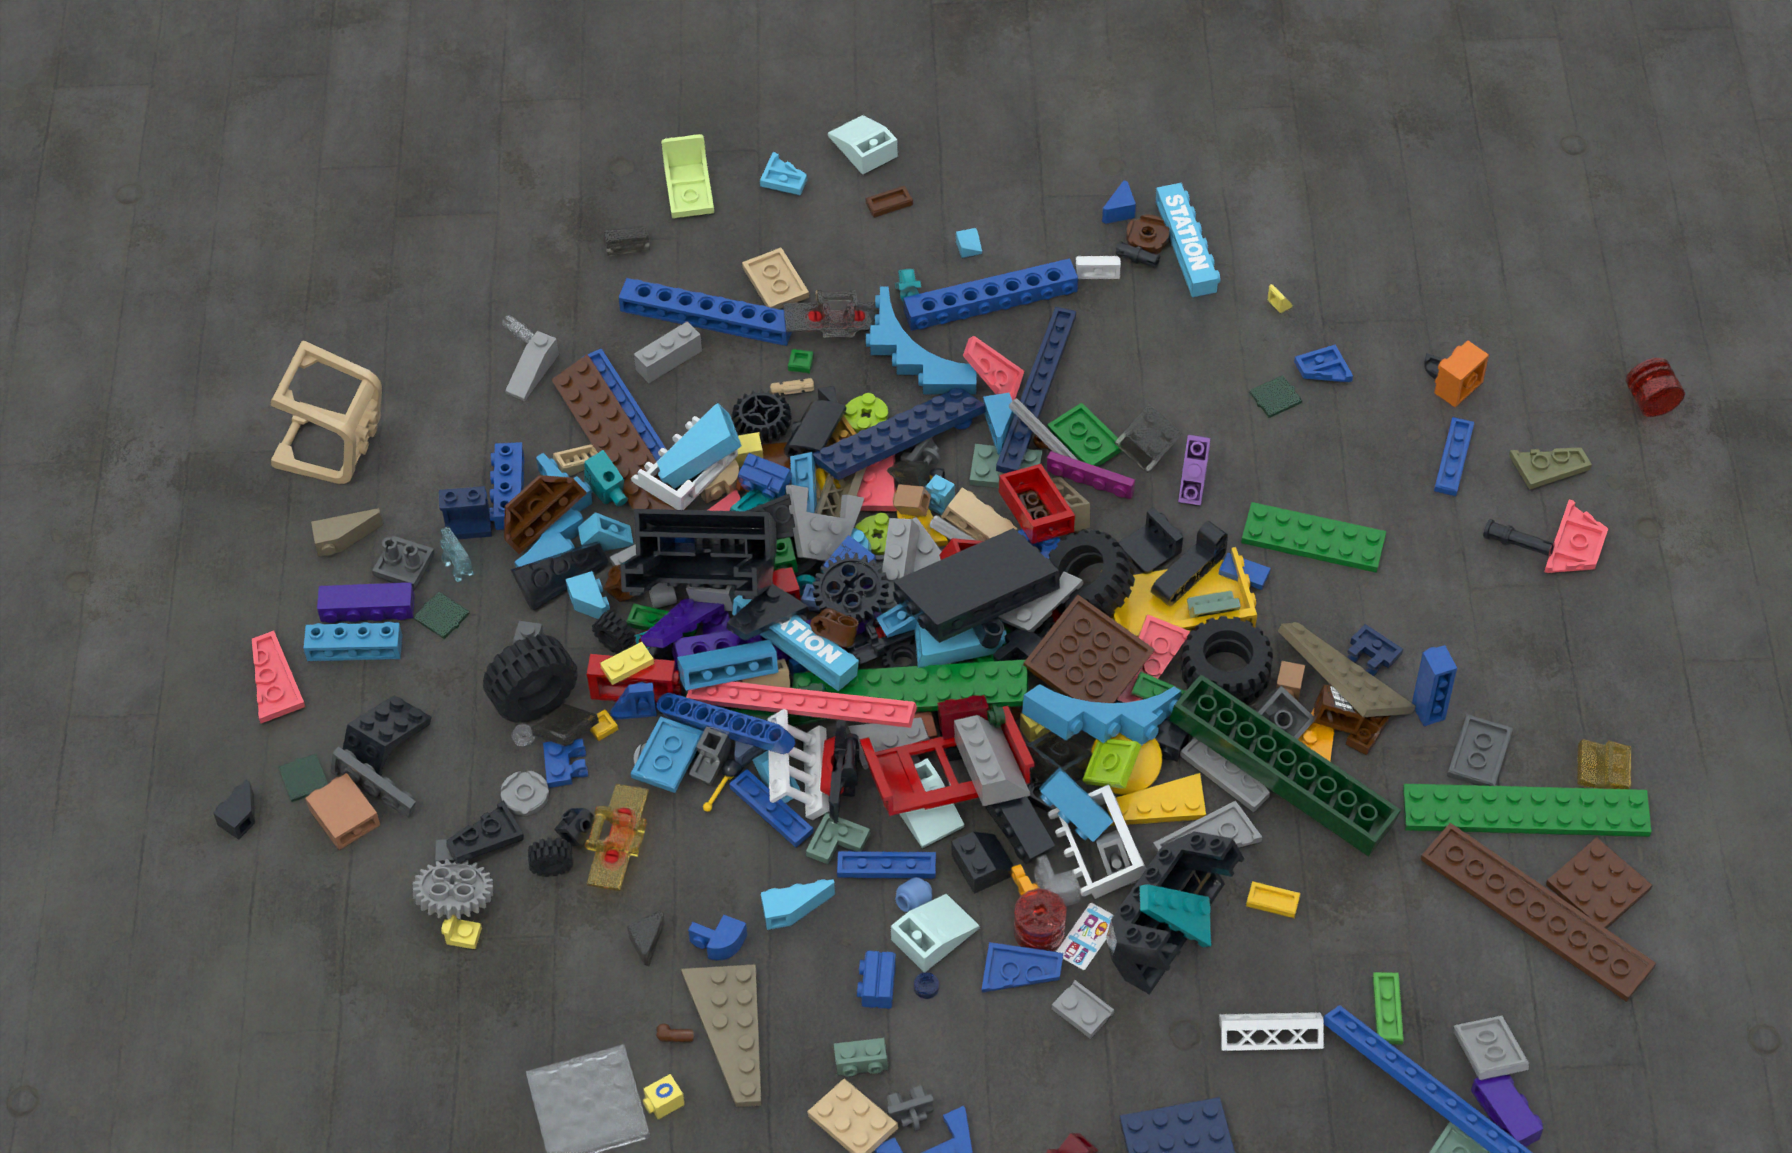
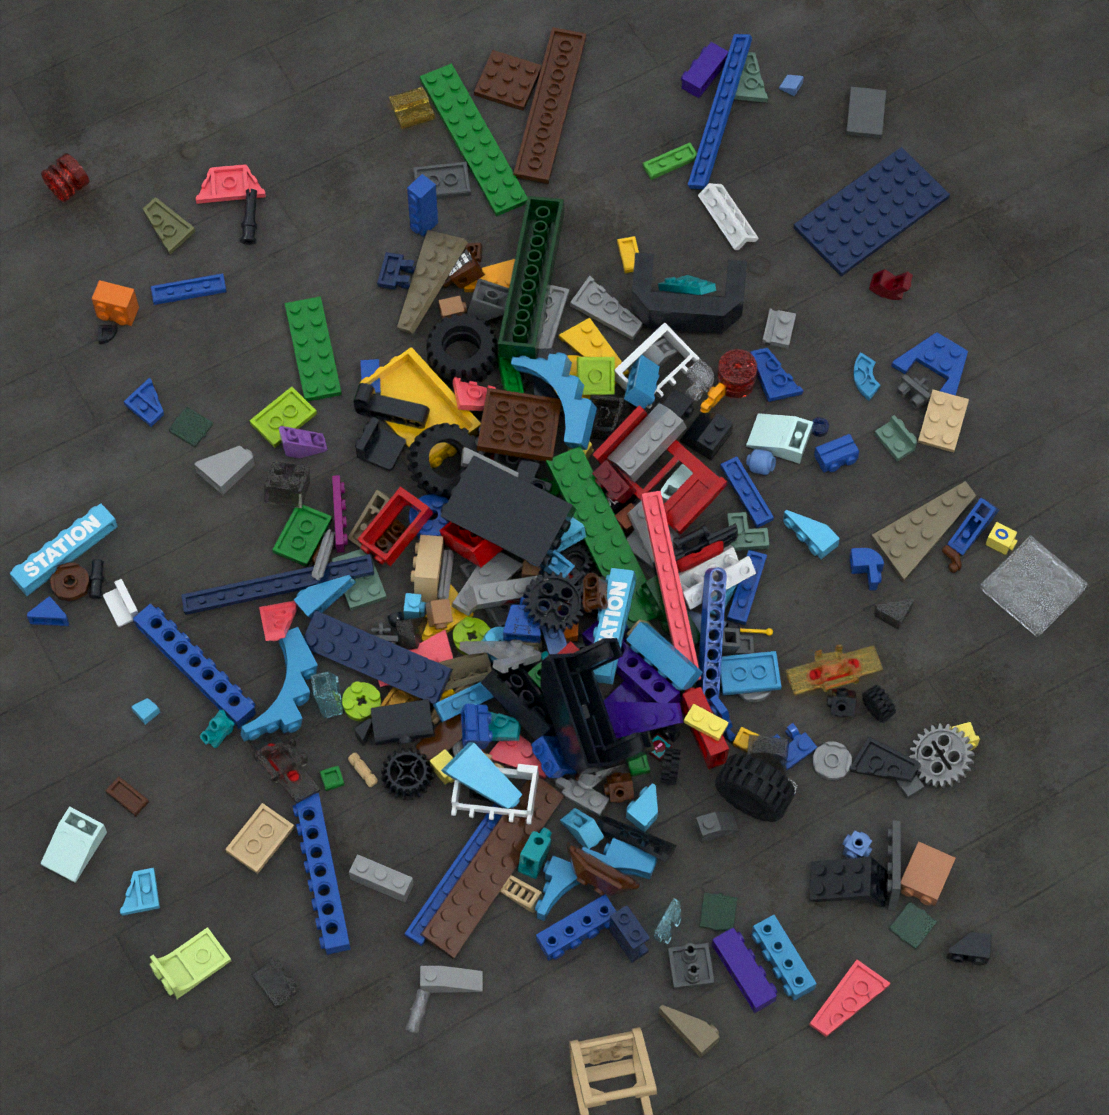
camera: 120 degrees left, 10 degrees up
black wing [726,584,808,641] -> none
dark green plate [987,704,1006,728] -> none
sticker [1056,903,1114,970] -> none
sand green bracket [1187,591,1241,618] -> none
light yellow slope [1268,284,1293,313] -> none
light grey tile [1454,1016,1529,1080] -> none
none -> light grey slope [194,446,255,495]
none -> lime plate [249,387,317,448]
none -> clear light blue slope [311,671,343,718]
none -> medium blue brick [842,831,873,859]
none -> dark azure tile [853,352,880,401]
none -> blue slope [948,498,1000,555]

